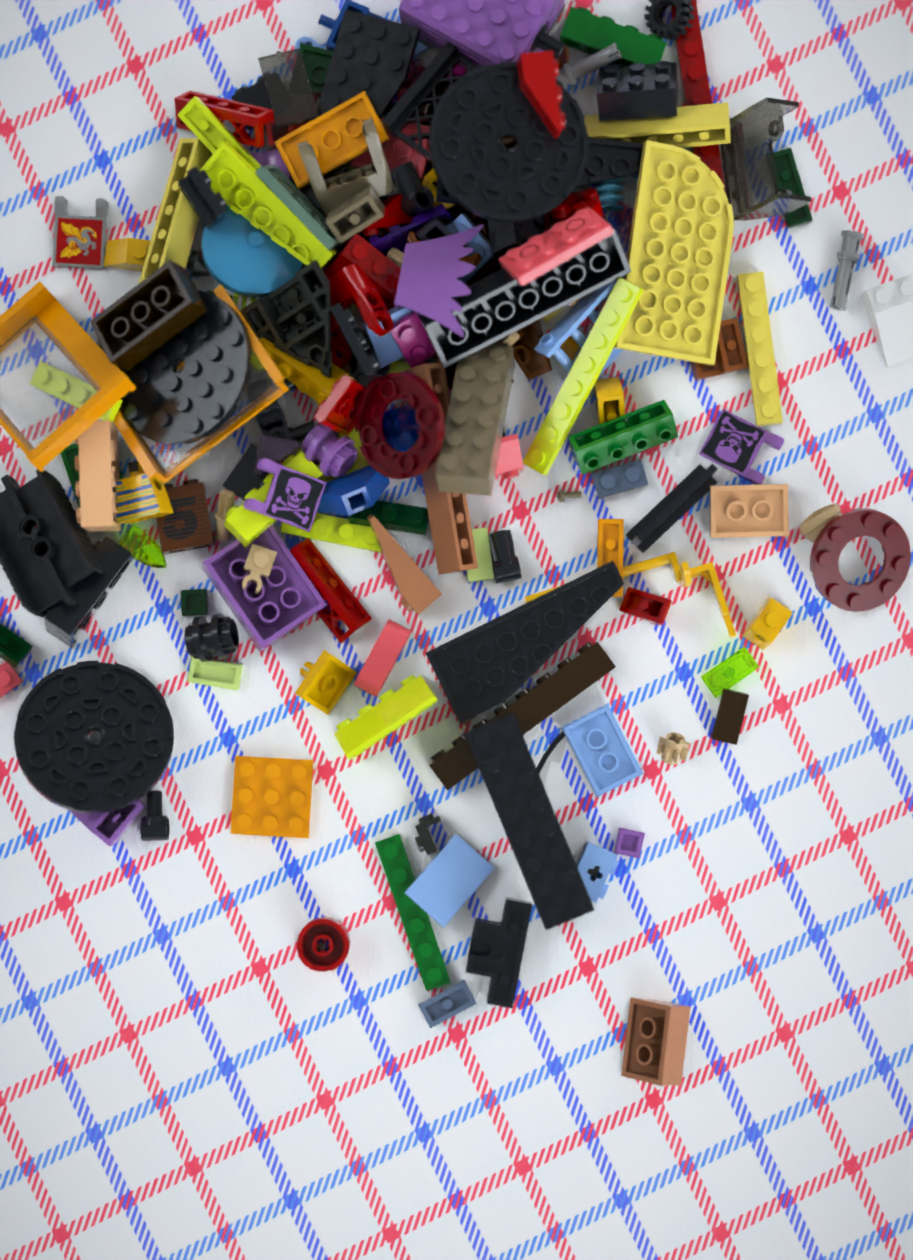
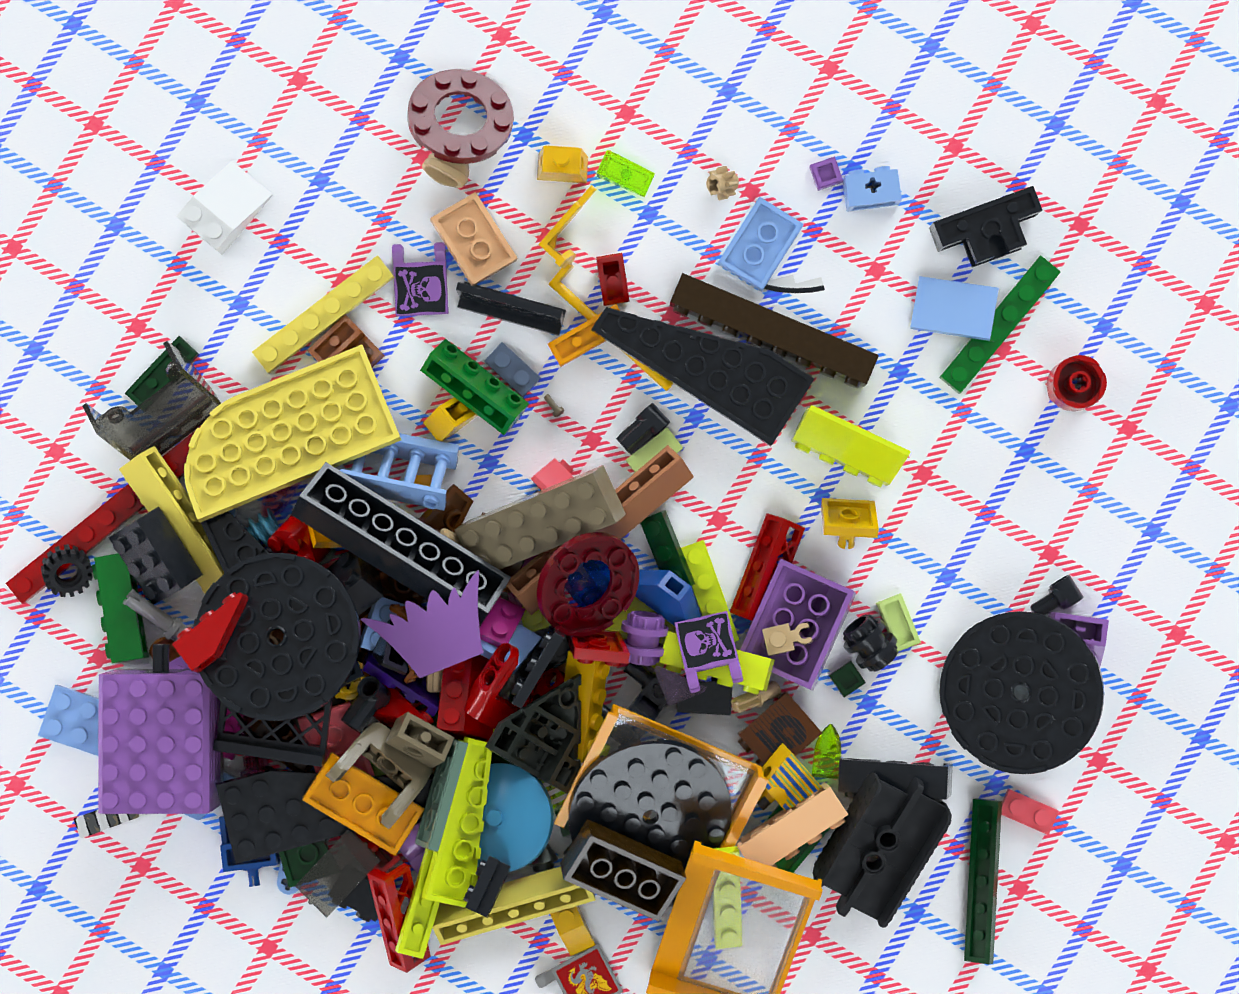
camera: 120 degrees left, 0 degrees up
light orange plate [230,756,314,838] -> none
coral beam [354,619,412,697] -> none
nougat slope [367,515,442,615] -> none
pearl dark grey bracket [415,813,441,855] -> none
sand blue plate [418,980,477,1029] -> none
black brick [464,713,595,930] -> none
coral piece [499,207,614,286] -> none
neon yellow plate [523,277,644,476] -> none
nougat slope [621,997,691,1086] -> none
dark brown tile [711,688,749,745] -> none
light grey pin [829,230,864,311] -> none

